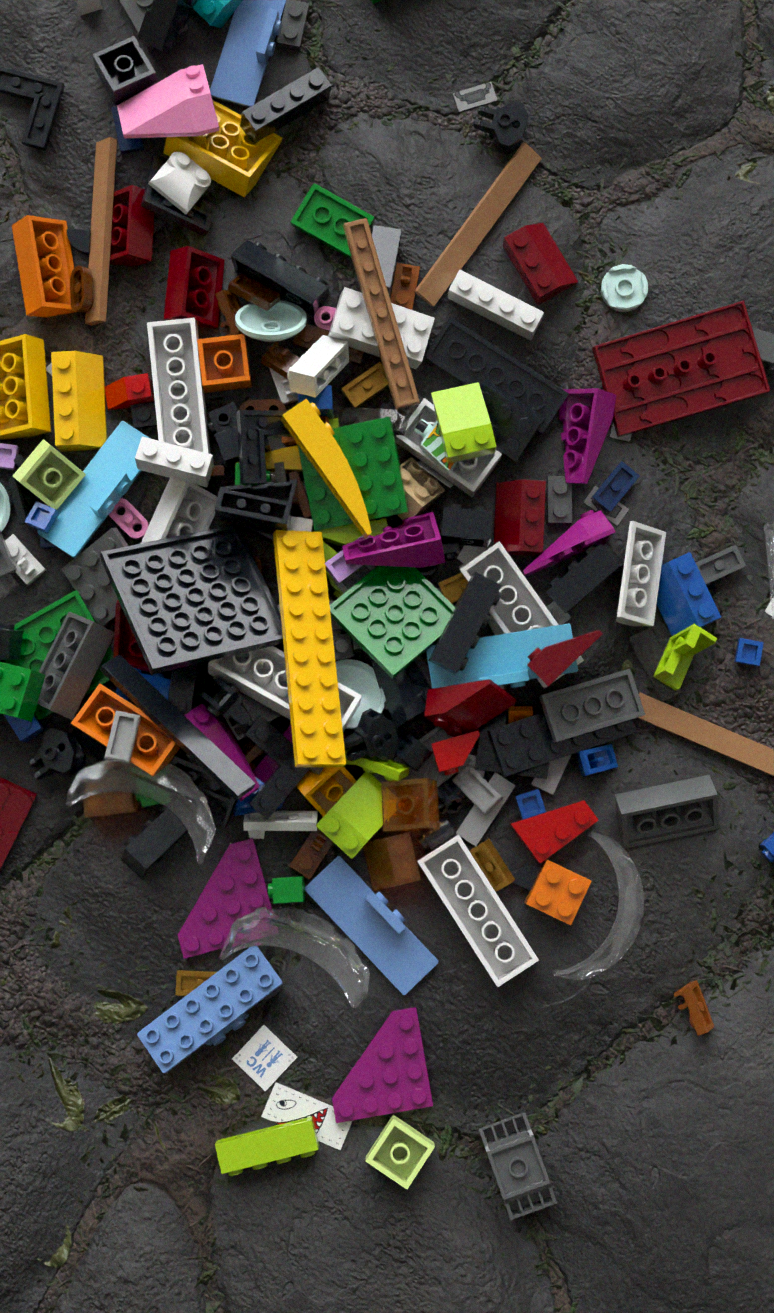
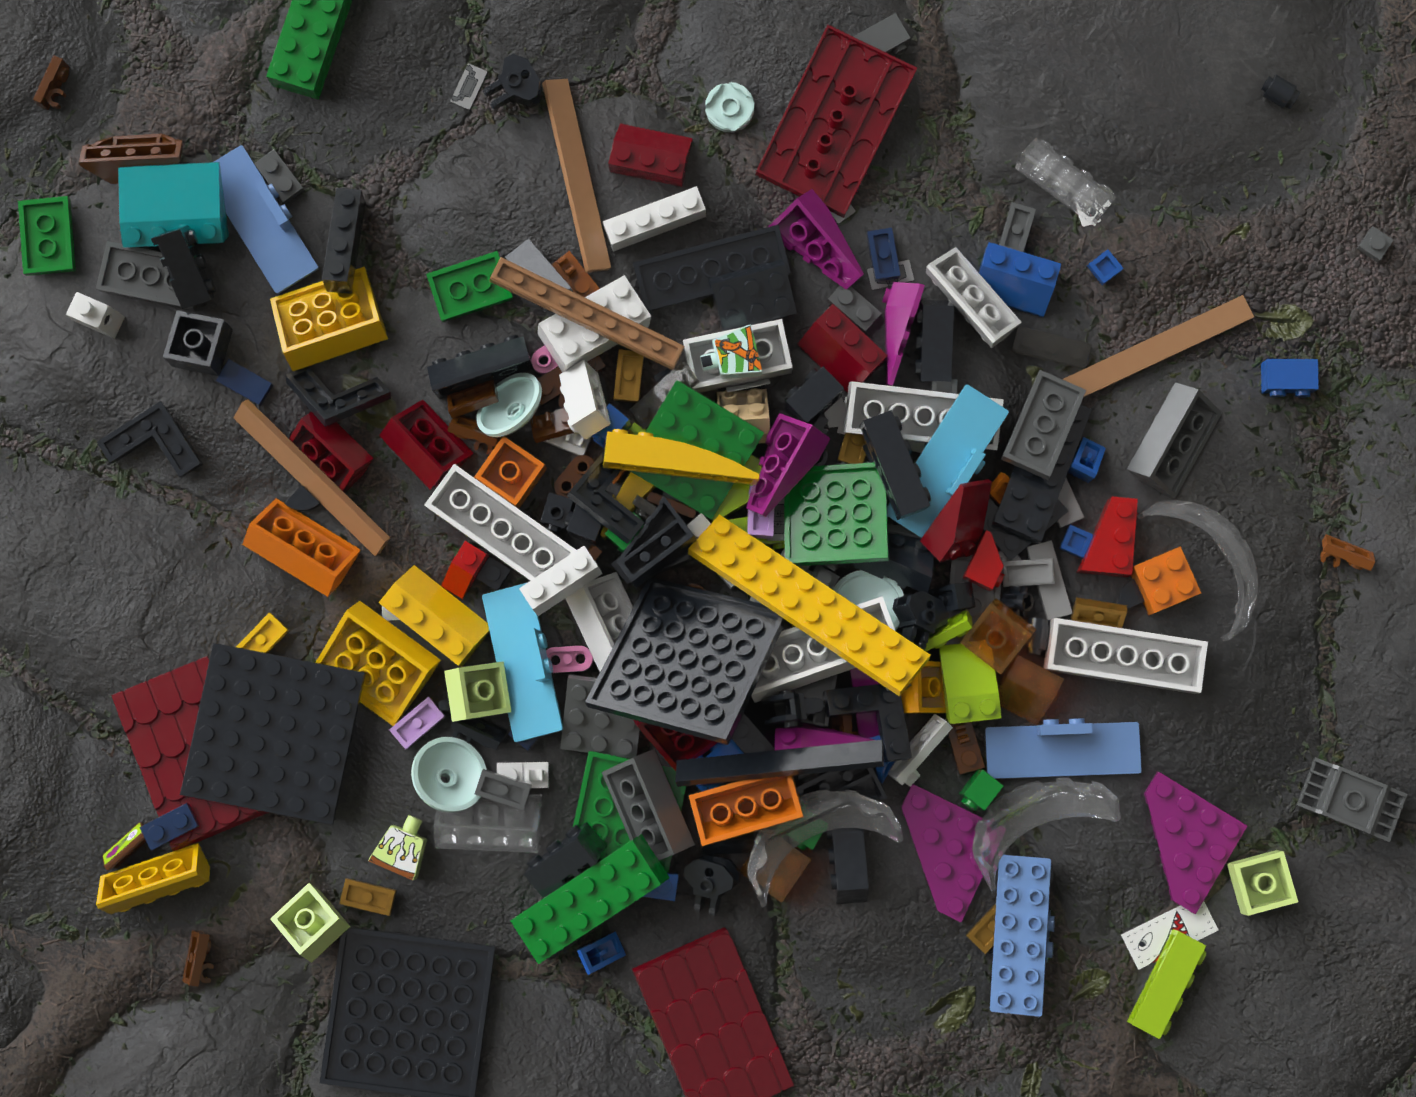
camera: 45 degrees left, 0 degrees up
plate [25,501,59,534] -> none
reddish brown plate [70,266,93,313] -> none
light grey tile [104,710,141,765] -> none
bright pink wedge [117,64,220,138] -> none
white slope [148,152,211,214] -> none
white sticker [232,1025,297,1091] -> none
slope [431,382,496,464] -> none
dark red slope [527,630,603,686] -> none
lime panel [653,624,717,690] -> none

